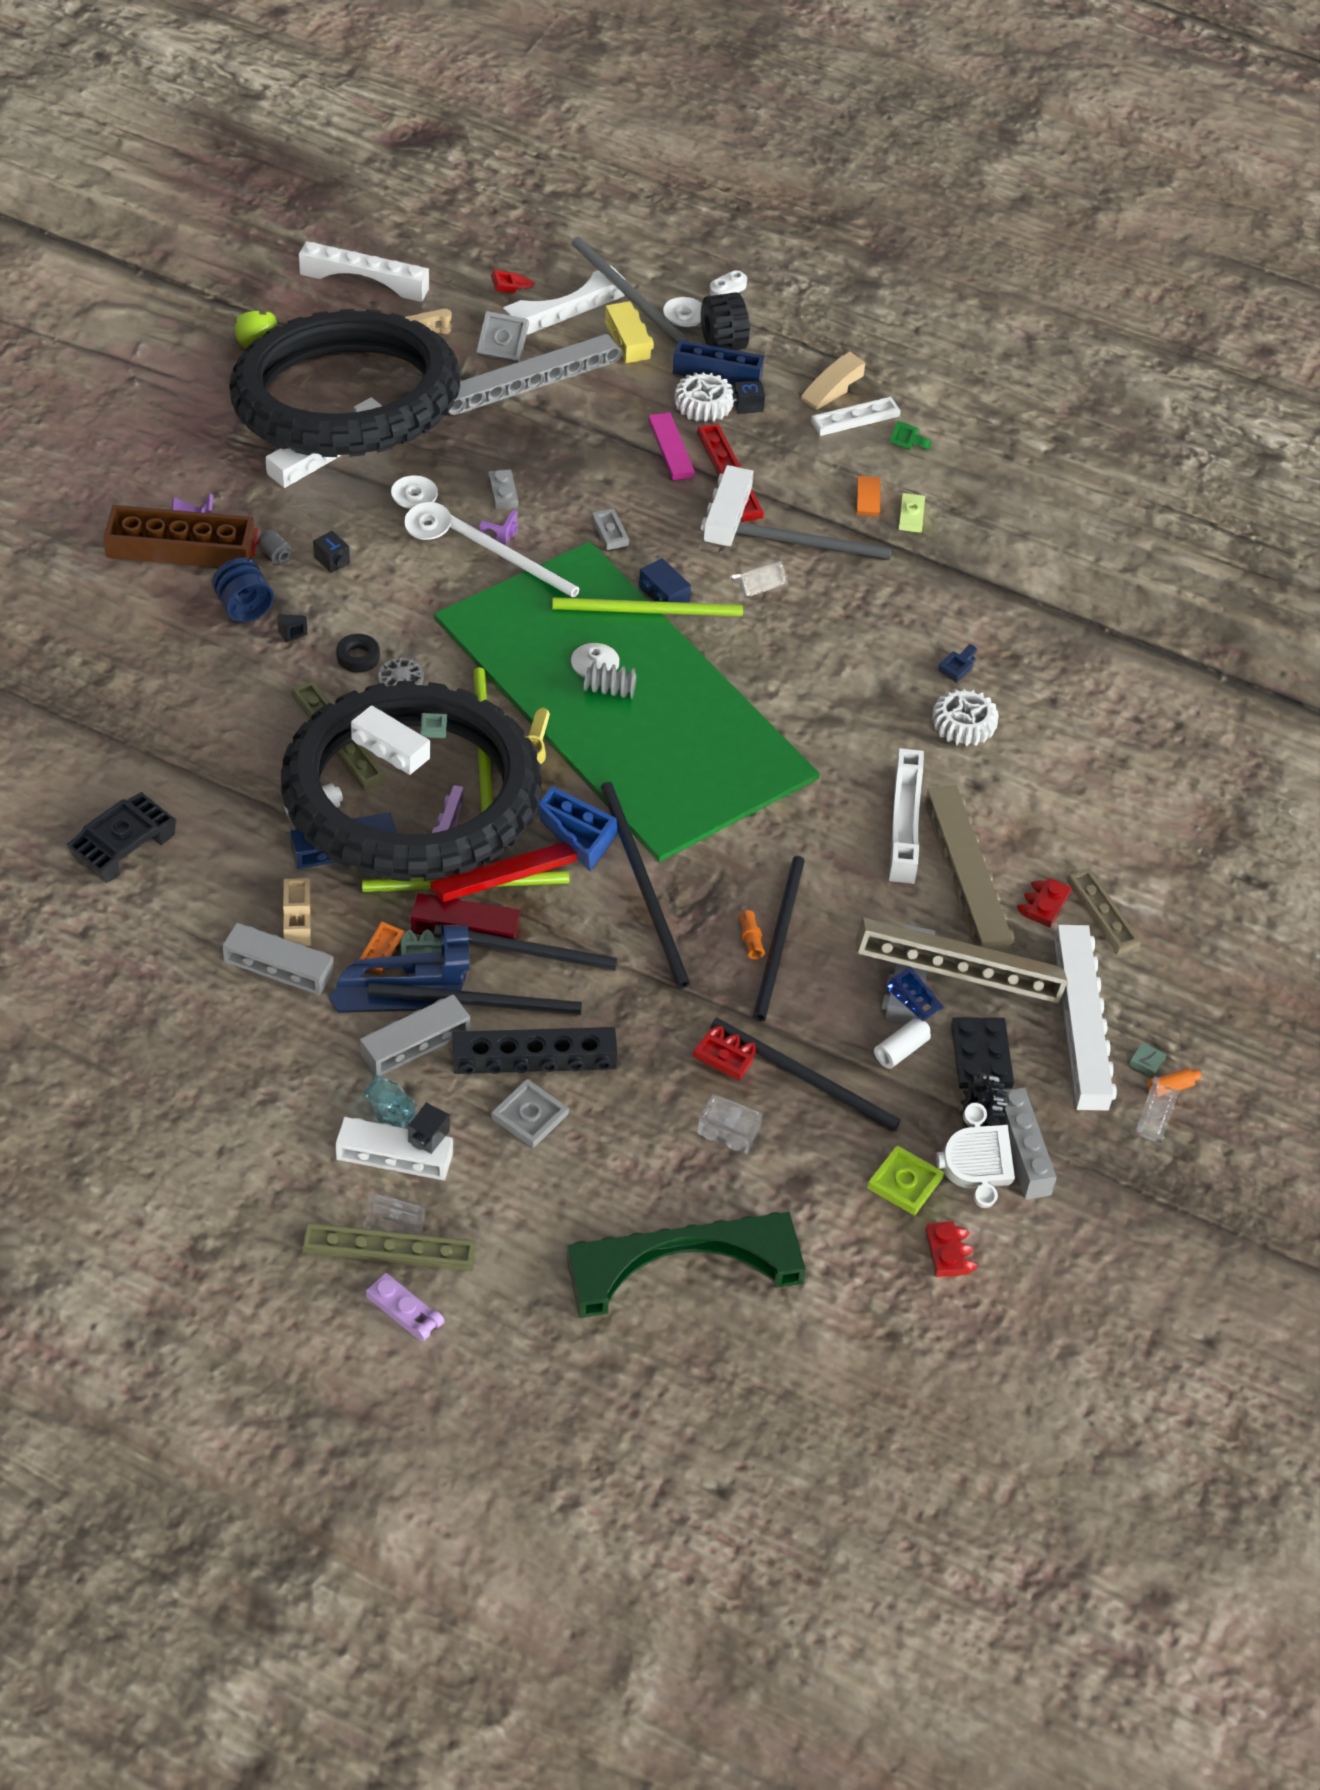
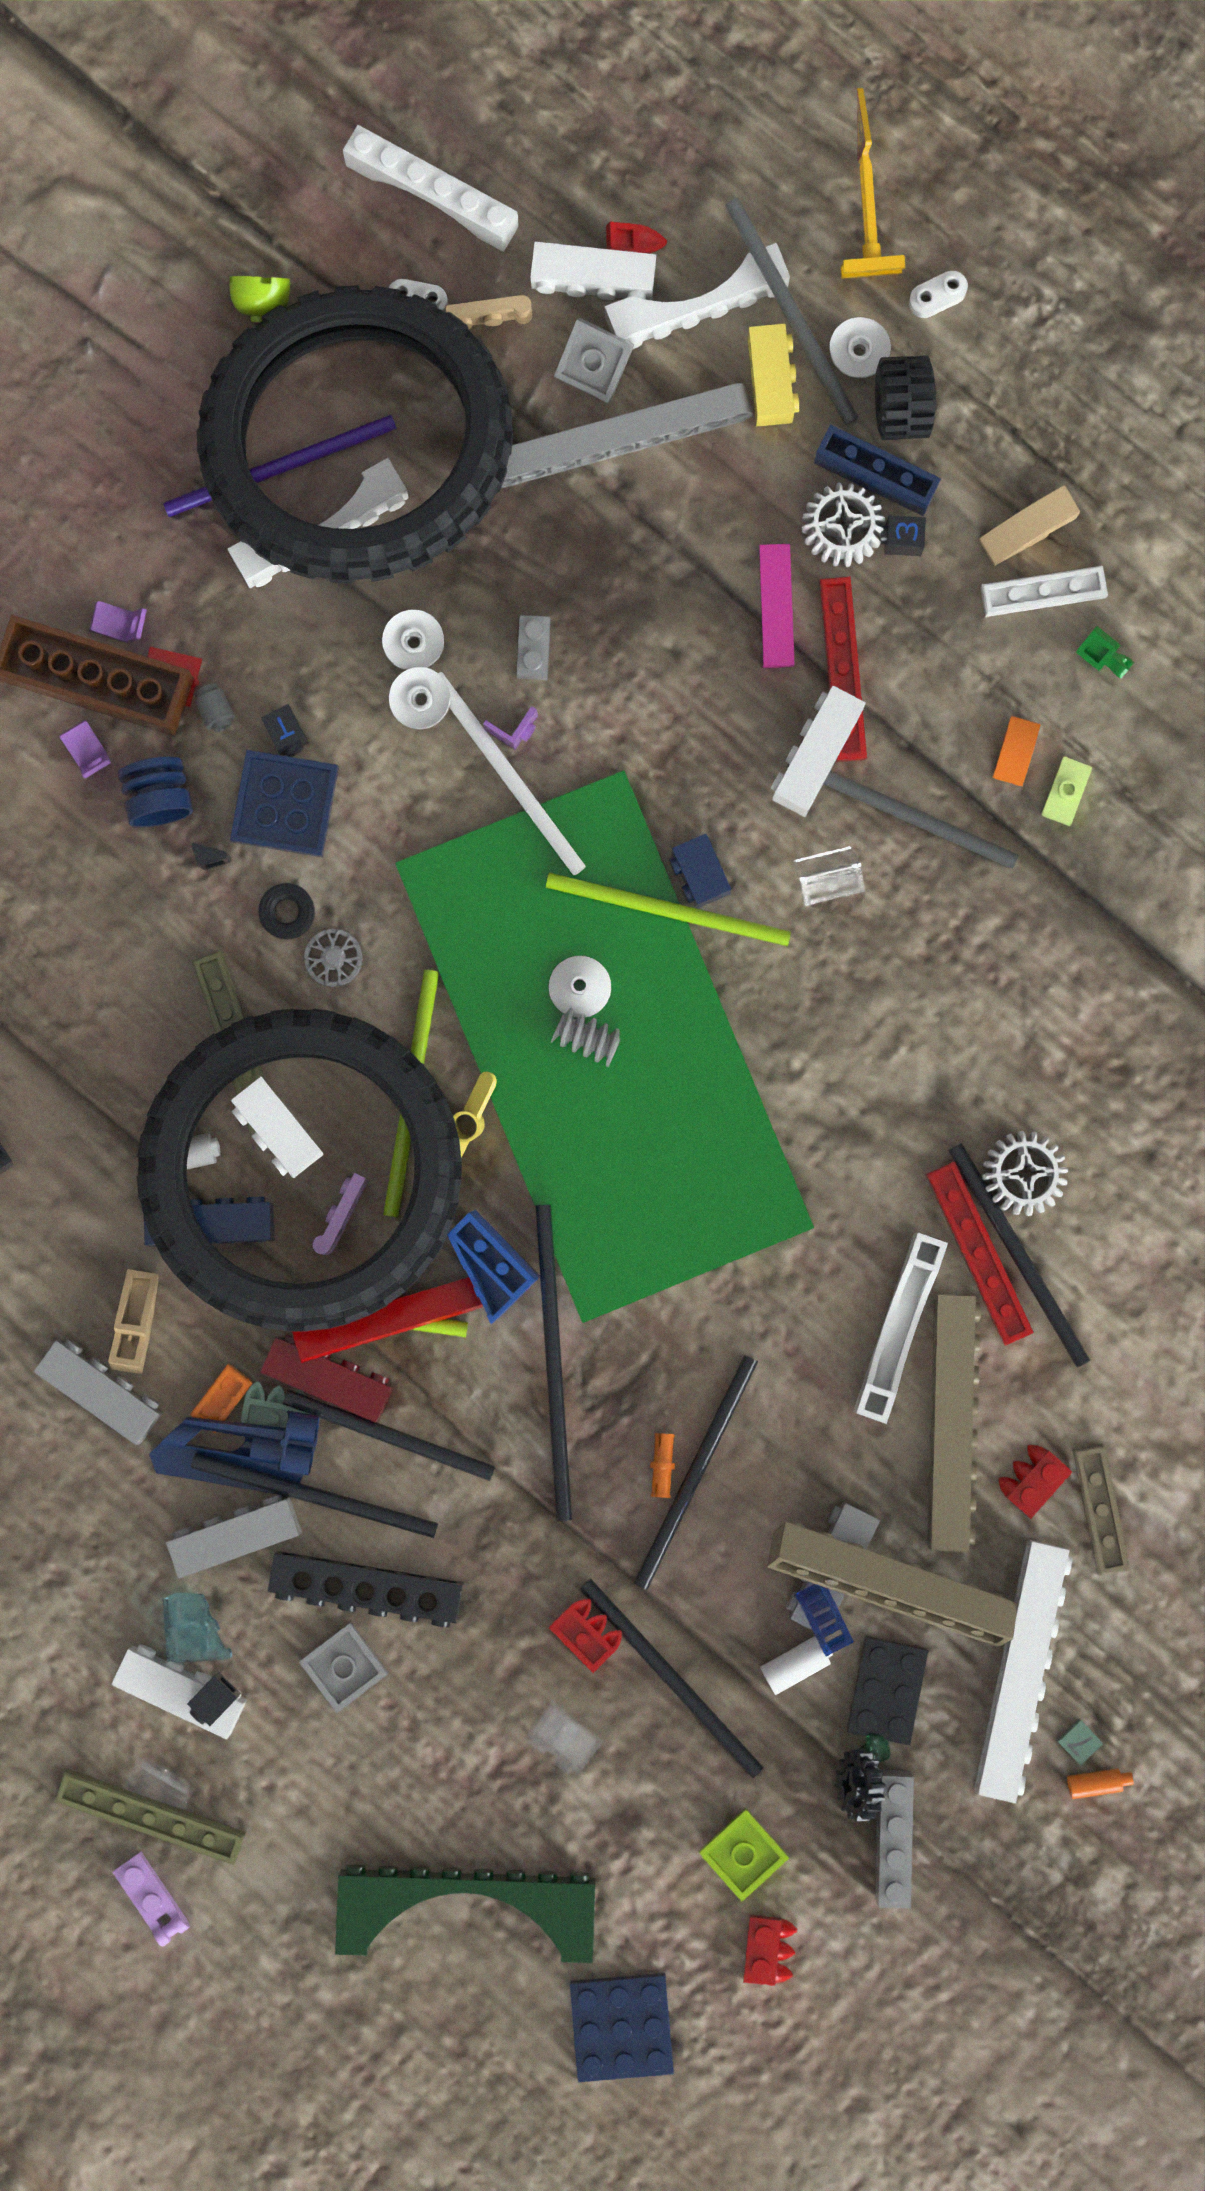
camera: 20 degrees right, 35 degrees up
sand green tile [421,713,447,738] -> none
light grey plate [592,508,629,550] -> none
white piece [936,1103,1015,1208] -> none
dark blue plate [938,644,977,683] -> none
clear panel [1135,1077,1179,1143] -> none
none -> medium lavender bracket [59,720,111,779]
none -> dark purple piece [163,415,397,517]
none -> dark blue plate [230,750,339,858]
none -> white brick [530,242,656,301]
none -> dark blue plate [570,1973,674,2083]
none -> yellow piece [840,88,905,279]
none -> red tile [925,1161,1034,1346]
none -> black piece [948,1143,1090,1368]

